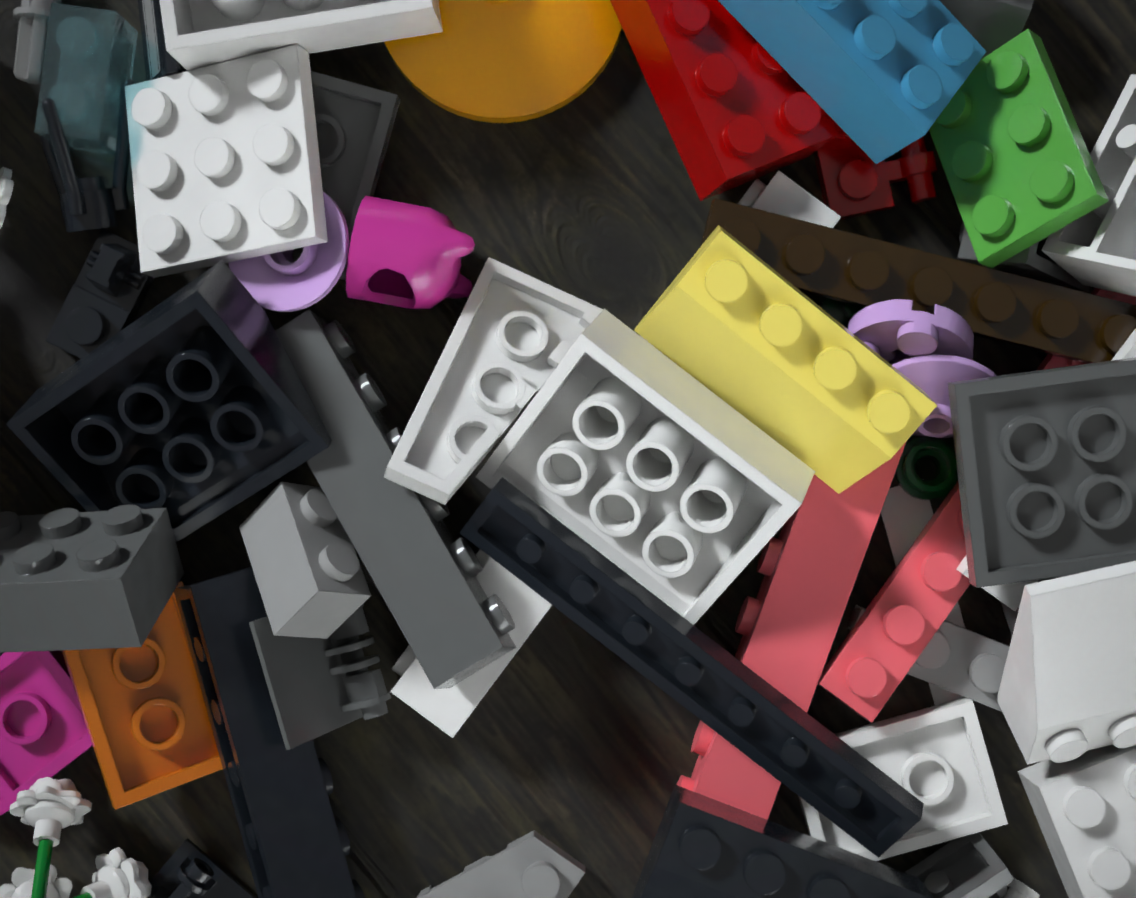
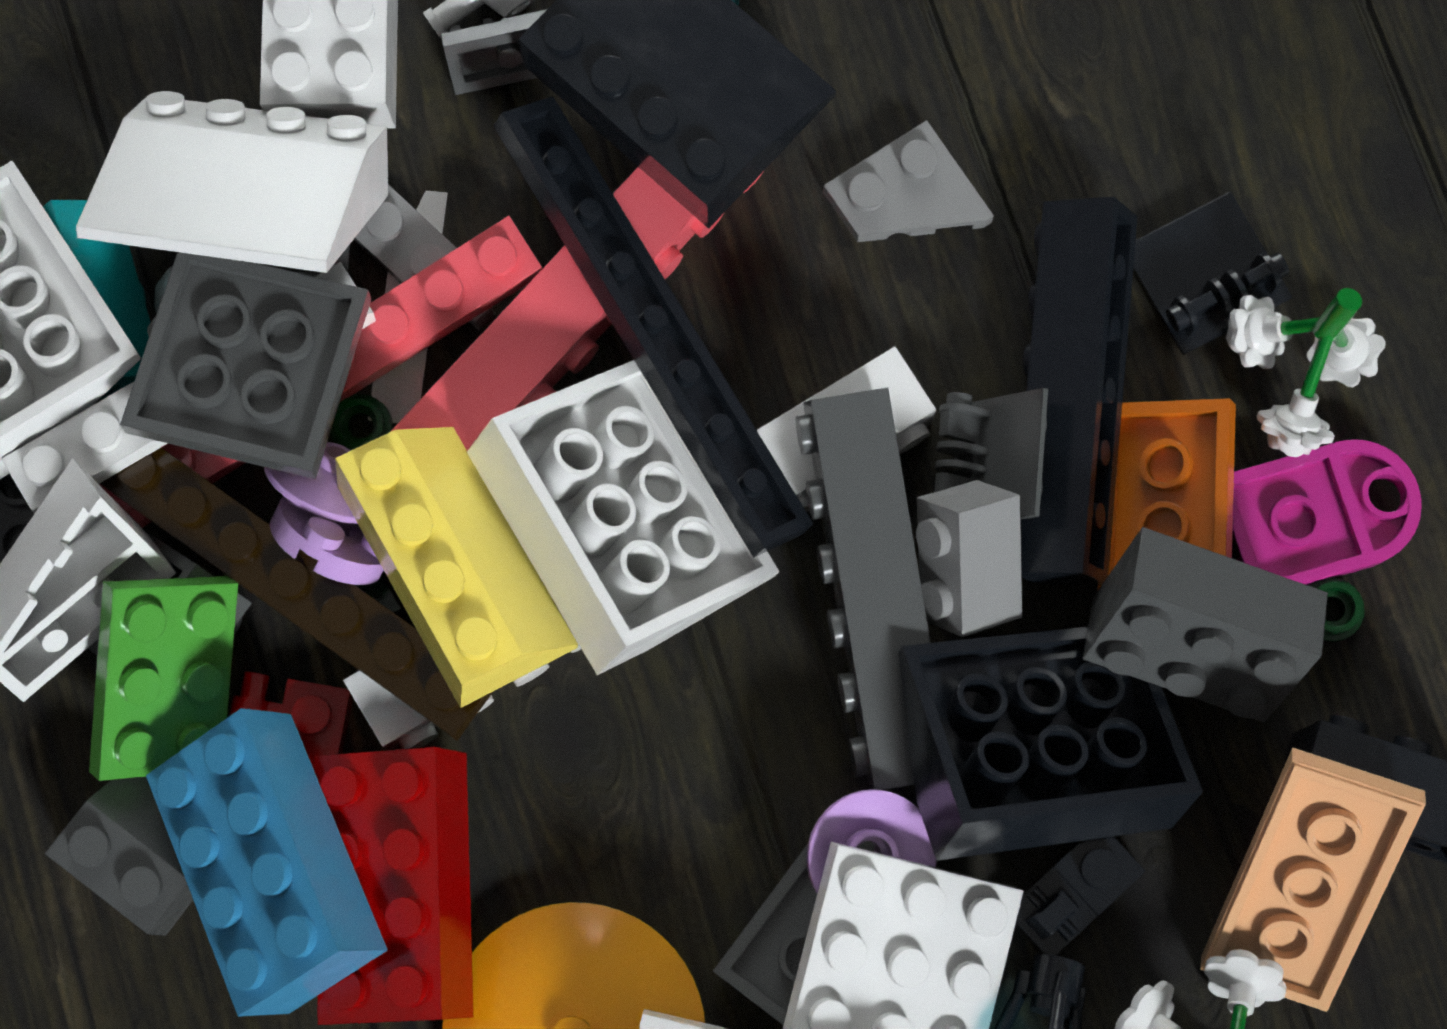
camera: 155 degrees left, 10 degrees down
dark pink piece [346,196,475,309] -> none
white wing [384,257,603,505] -> none
white plate [798,697,1008,861] -> none

